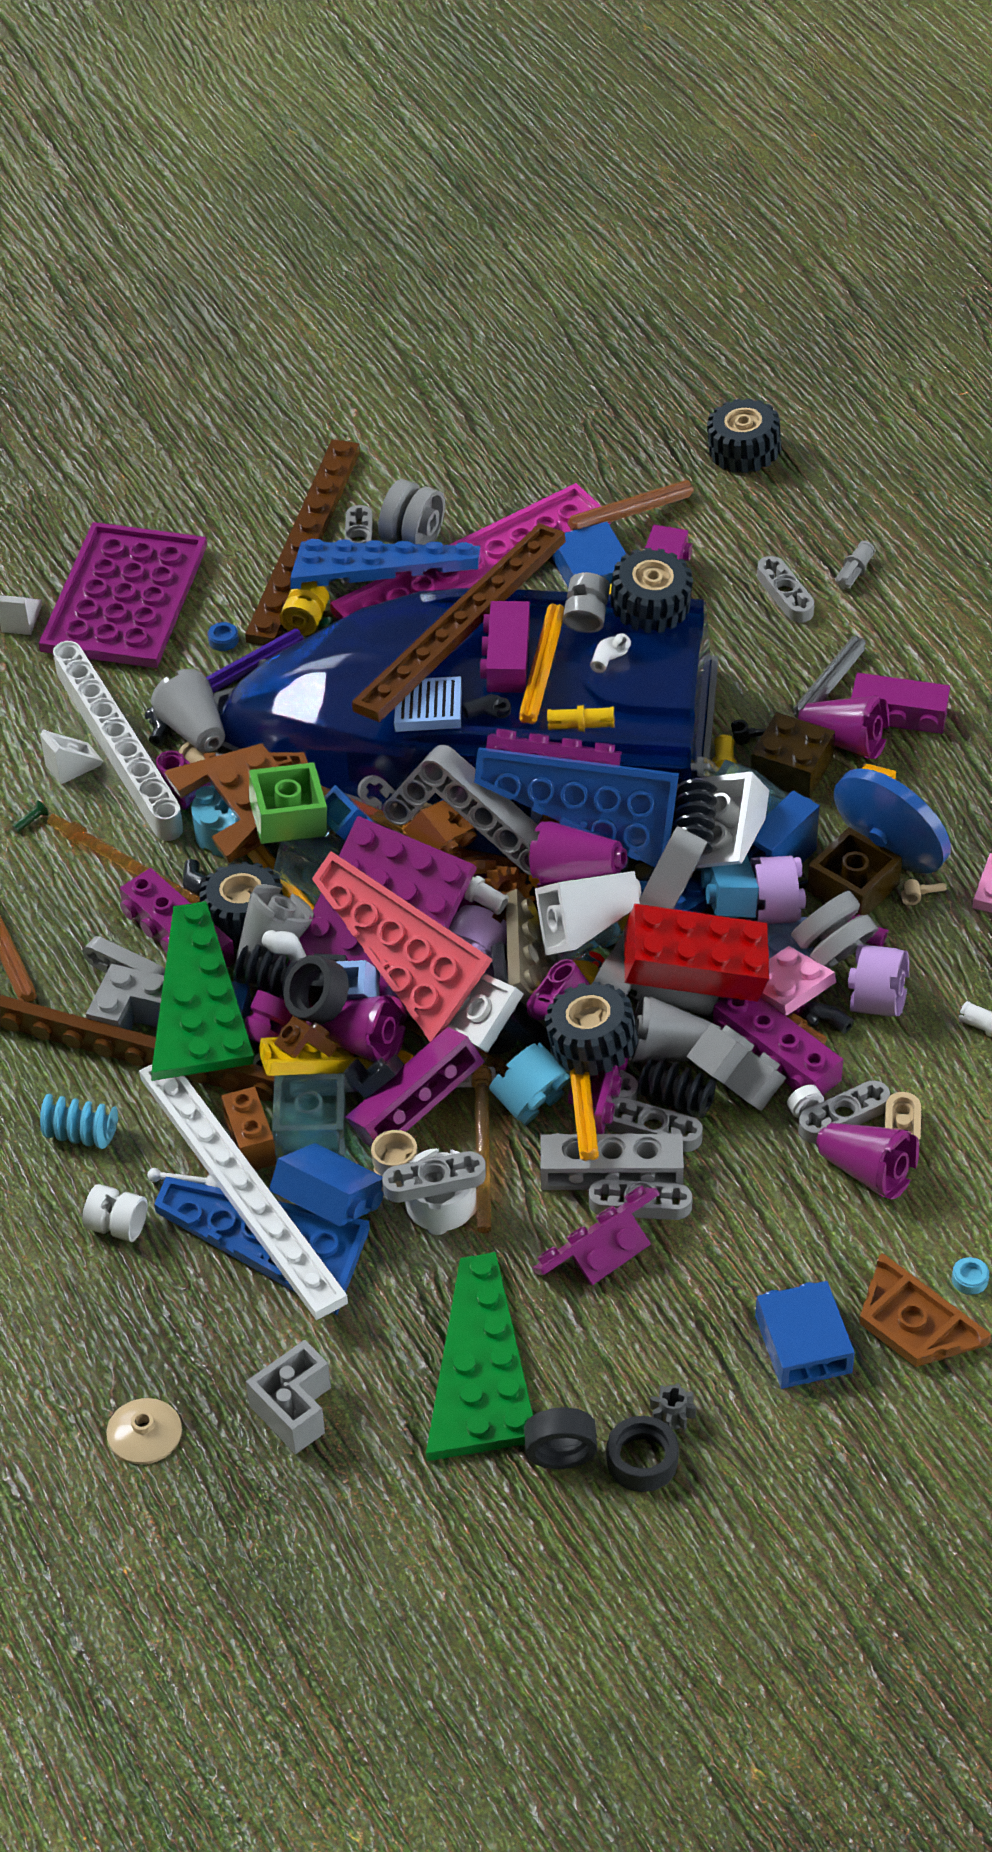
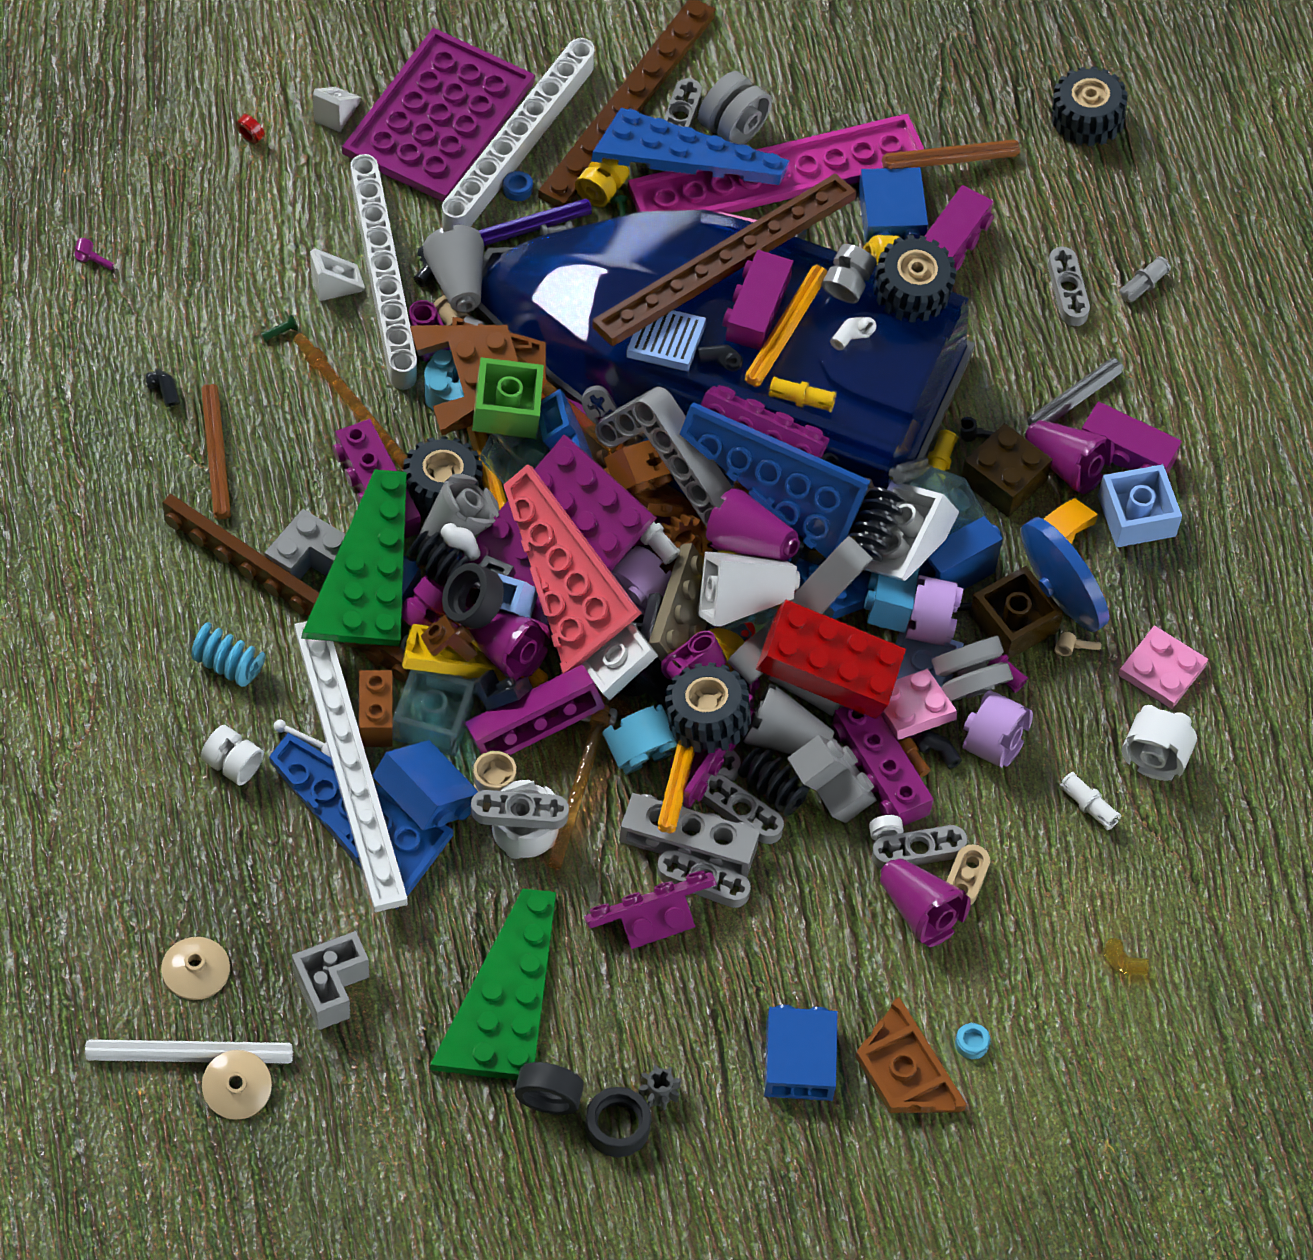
camera: 10 degrees right, 10 degrees up
light grey beam [82,936,165,976] -> none
black arm [183,859,206,896] -> none
none -> white axle [85,1040,293,1064]
none -> tan dish [202,1050,272,1120]
none -> white beam [442,38,594,232]
none -> light blue brick [1098,464,1182,548]

